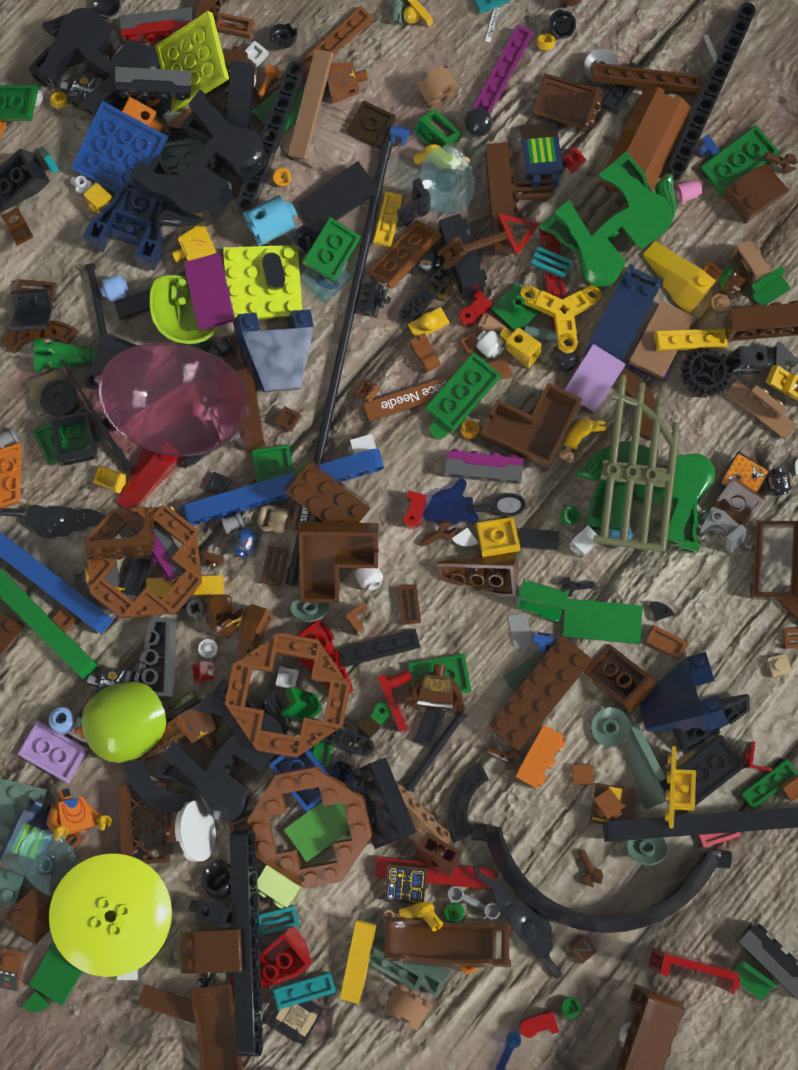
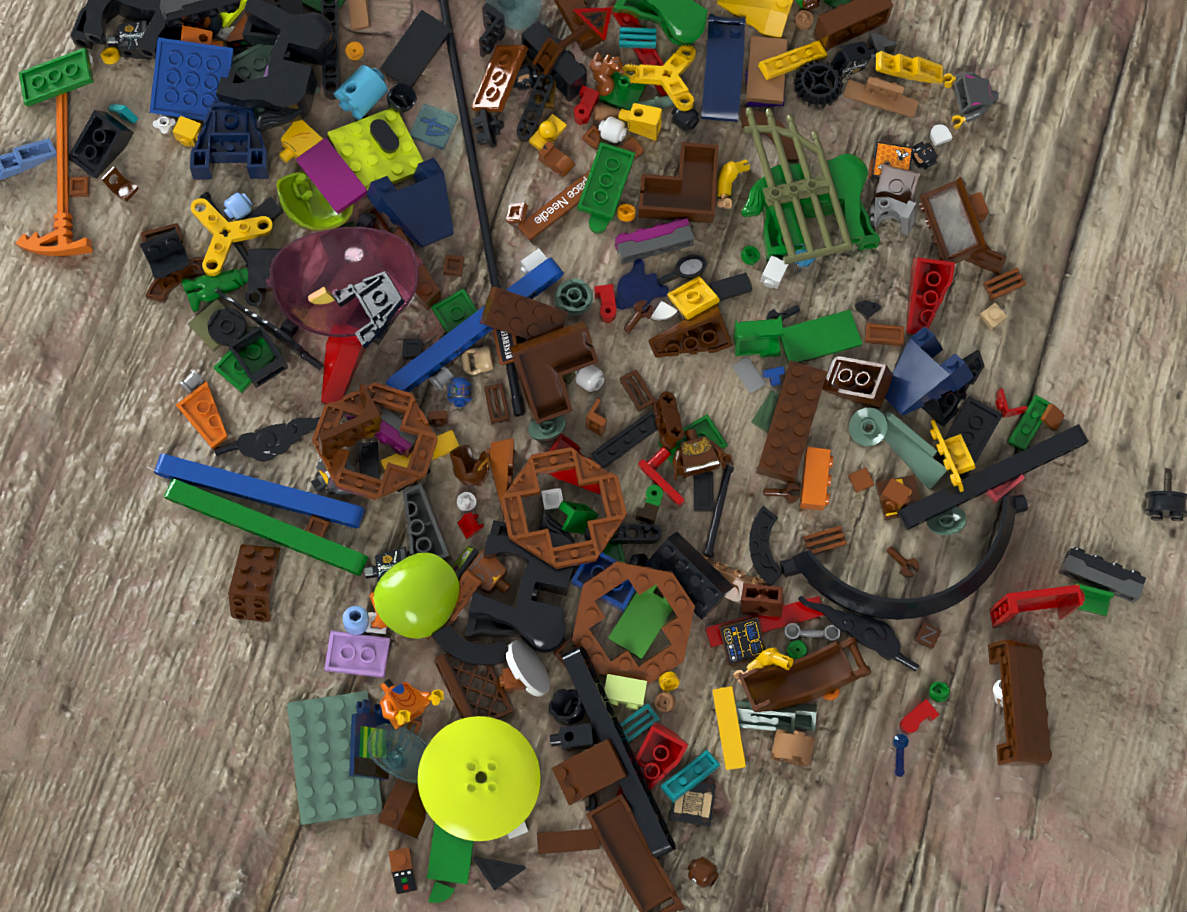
camera: 30 degrees left, 5 degrees down
yellow tile [93,465,126,493] -> none
dark grey bush [186,600,206,619] -> none
green tile [302,217,361,283] -> none
yellow tile [373,191,404,248] -> none
lavender tile [565,344,626,412] -> none
none -> yellow piece [191,198,273,277]
none -> light yellow tile [308,287,335,304]
none -> wing [331,271,405,349]
none -> black tile [473,857,526,891]
none -> sand green cone [555,278,593,316]
none -> dark orange animal [589,52,624,96]
none -> reddish brown piece [652,391,684,449]
none -> medium nougat tile [654,692,676,713]
none -> yellow tile [658,672,680,692]
none -> dark orange tile [803,526,847,555]
none -> red wedge [906,257,955,334]

